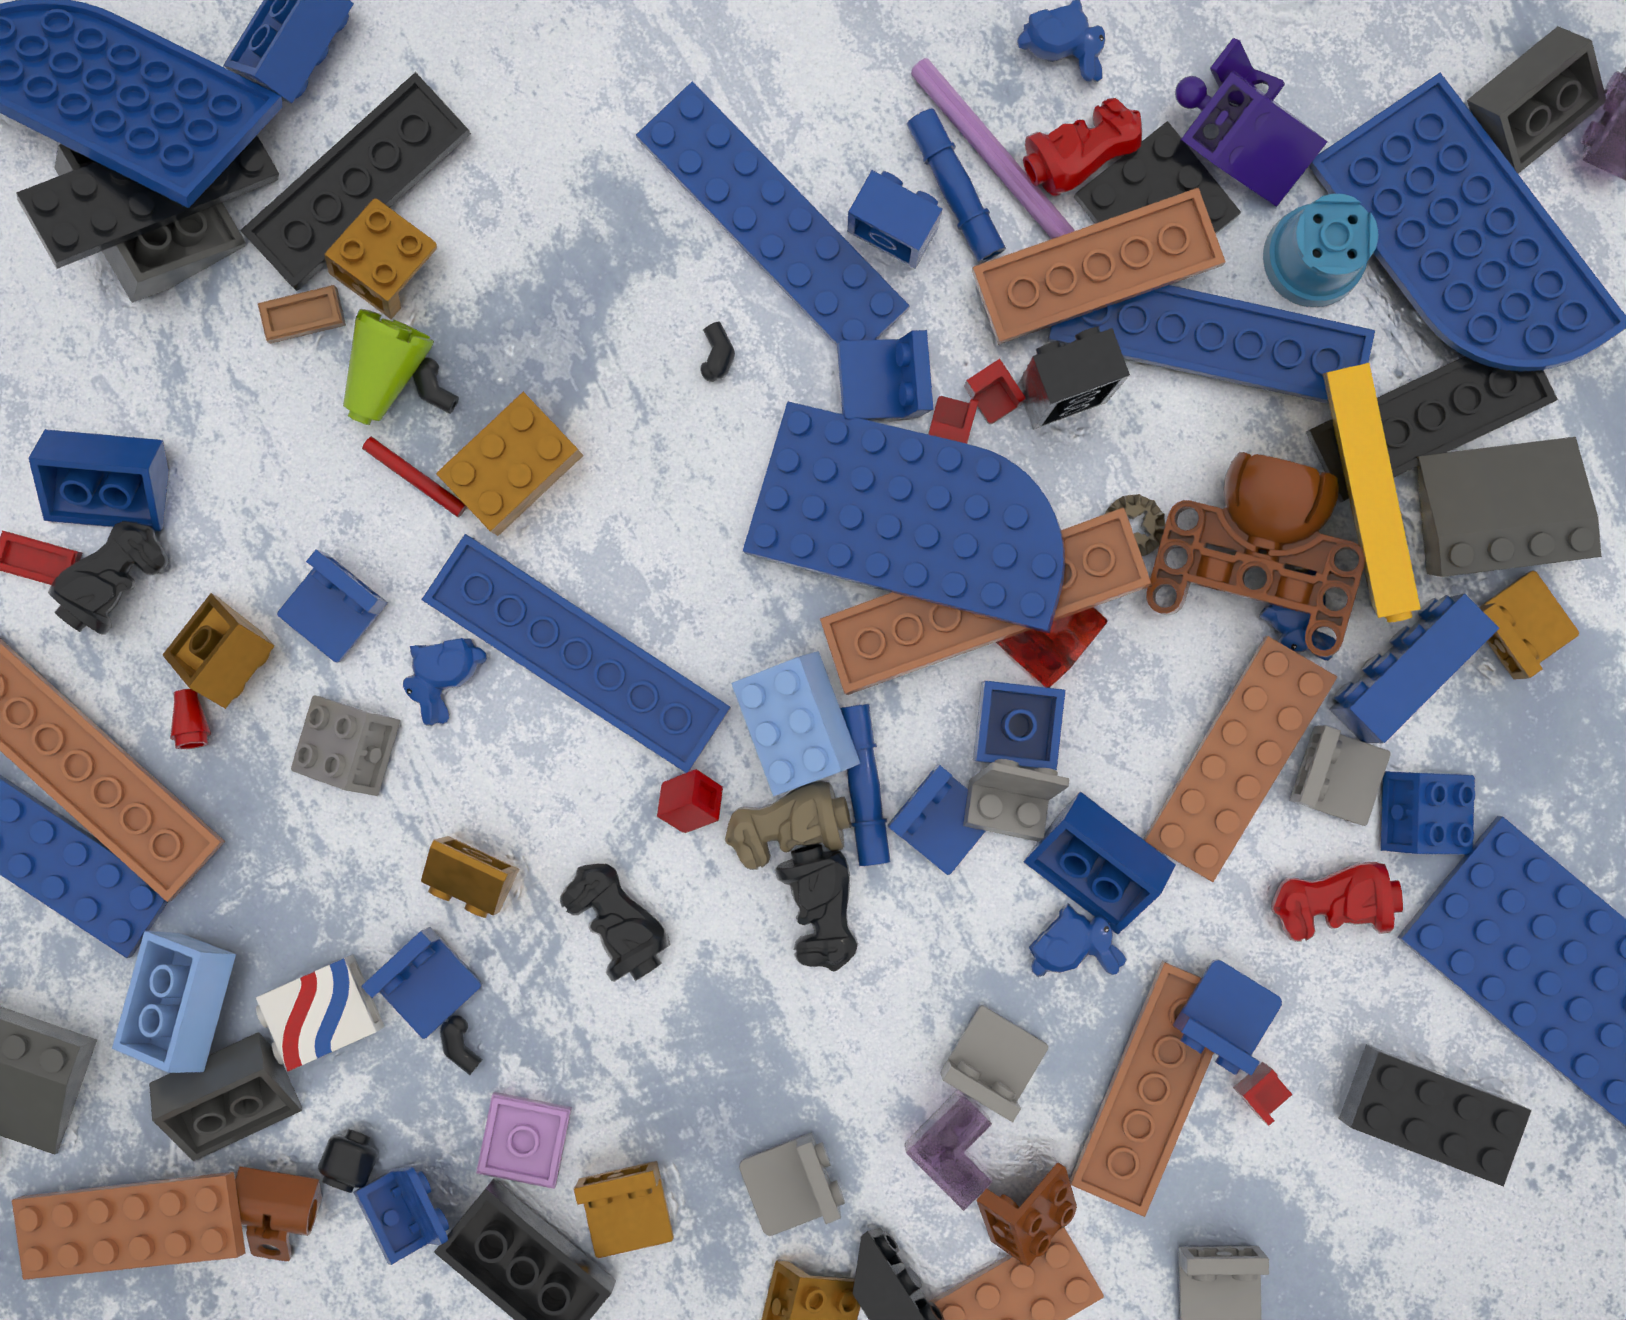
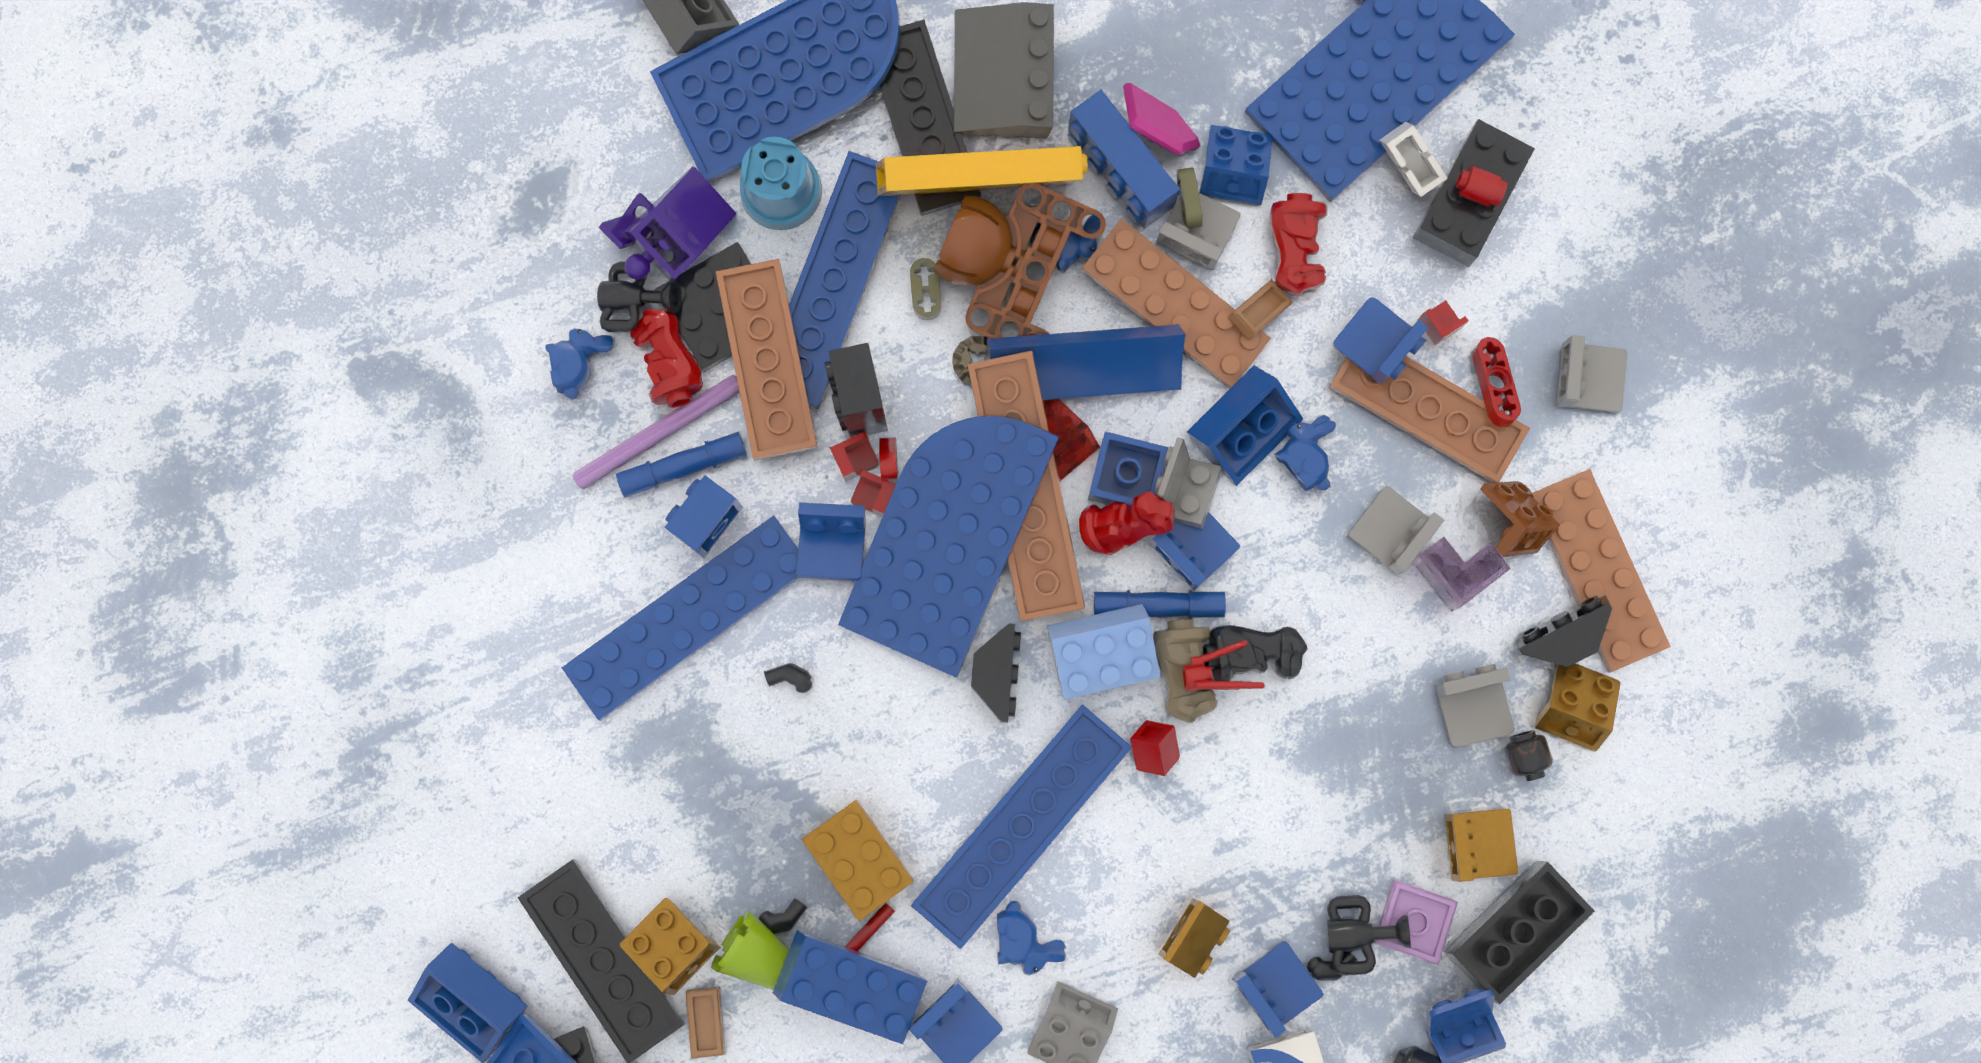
camera: 90 degrees left, 5 degrees down
black animal [560,864,670,982] -> none
pearl gold bracket [1479,571,1579,680] -> none
none -> black piece [597,261,682,333]
none -> blue brick [772,929,927,1044]
none -> red beam [879,437,898,480]
none -> olive beam [910,258,942,321]
none -> black slope [971,623,1021,724]
none -> blue arch [987,324,1185,400]
none -> red animal [1079,492,1175,555]
none -> dark pink tile [1123,83,1201,156]
none -> olive beam [1176,167,1203,228]
none -> red plant [1182,640,1265,692]
none -> medium nougat tile [1228,279,1293,340]
none -> black piece [1327,895,1411,976]
none -> white piece [1379,122,1448,197]
none -> red brick [1456,165,1508,207]
none -> red beam [1472,337,1521,427]
none -> black head [1504,730,1553,781]

